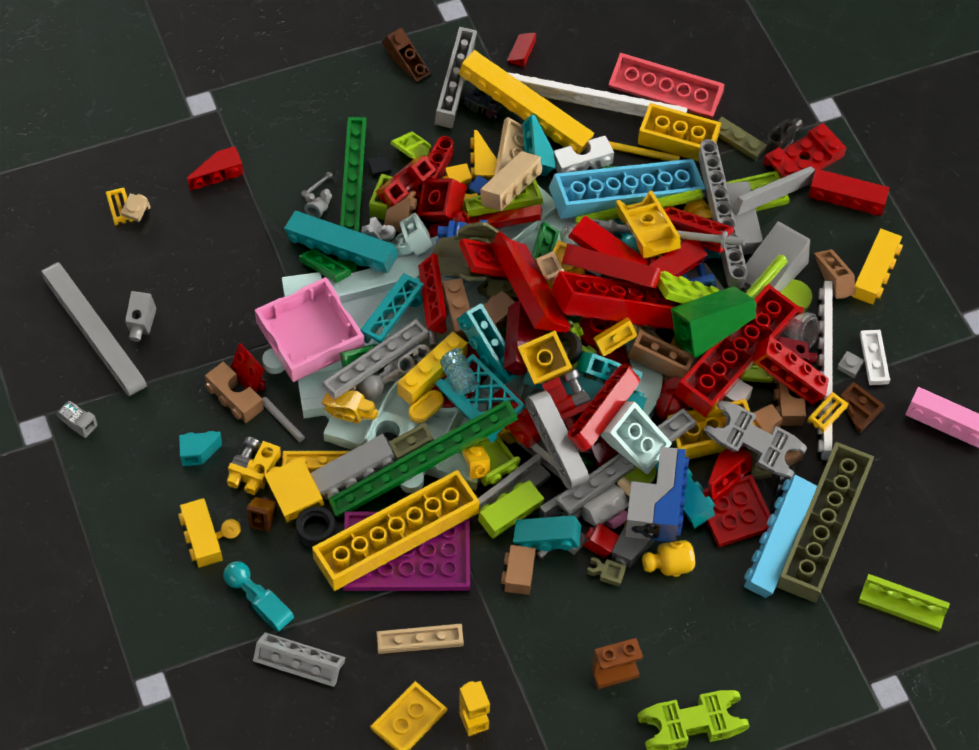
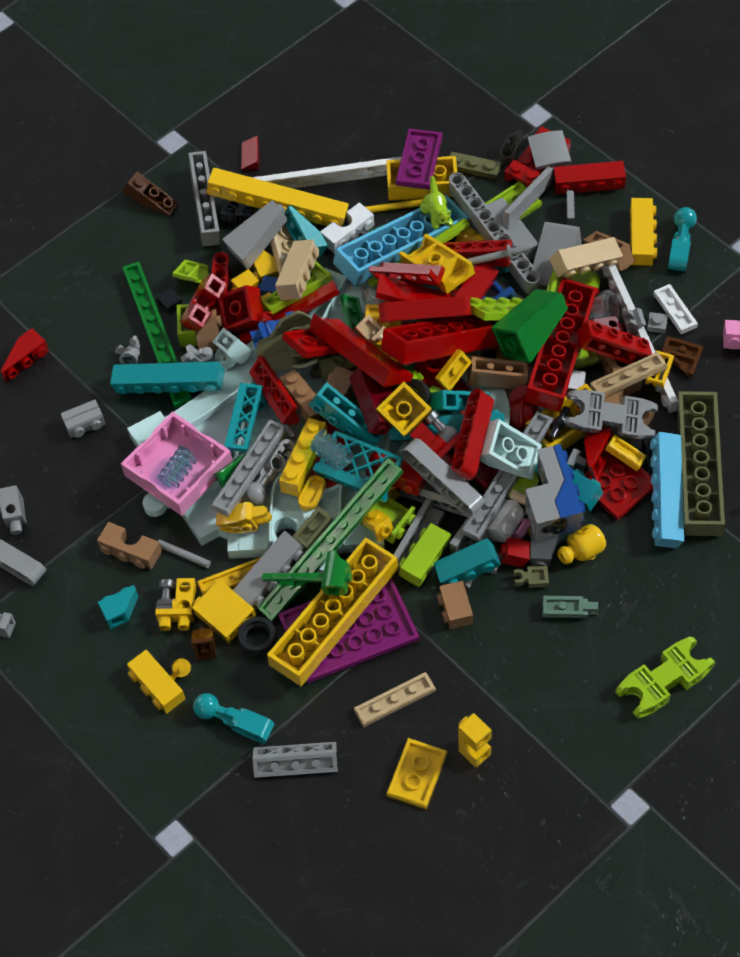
camera: 15 degrees left, 0 degrees up
red hinge [230,343,266,392] -> none
green tile [299,248,351,283] -> none
flat silver hinge [301,172,333,198] -> none
dark orange panel [592,638,643,689] -> none
coral arch [608,53,724,119] -> none
none -> light grey brick [60,399,105,438]
none -> clear light blue piece [157,445,197,488]
none -> light grey slope [222,200,287,270]
none -> green piece [262,550,352,596]
none -> red fence [368,262,445,285]
none -> magenta tile [396,129,443,190]
none -> lime animal [420,176,453,230]
none -> light grey slope [528,130,571,170]
none -> sand green hinge [543,596,598,618]
none -> black bar [548,406,570,440]
none -> tan brick [549,237,623,278]
none -> light grey tile [566,191,575,226]
none -> light grey tile [567,448,587,473]
none -> tan tile [590,352,667,397]
none -> yellow tile [605,434,646,471]
none -> light grey tile [622,308,646,334]
none -> teal beam [668,207,697,272]

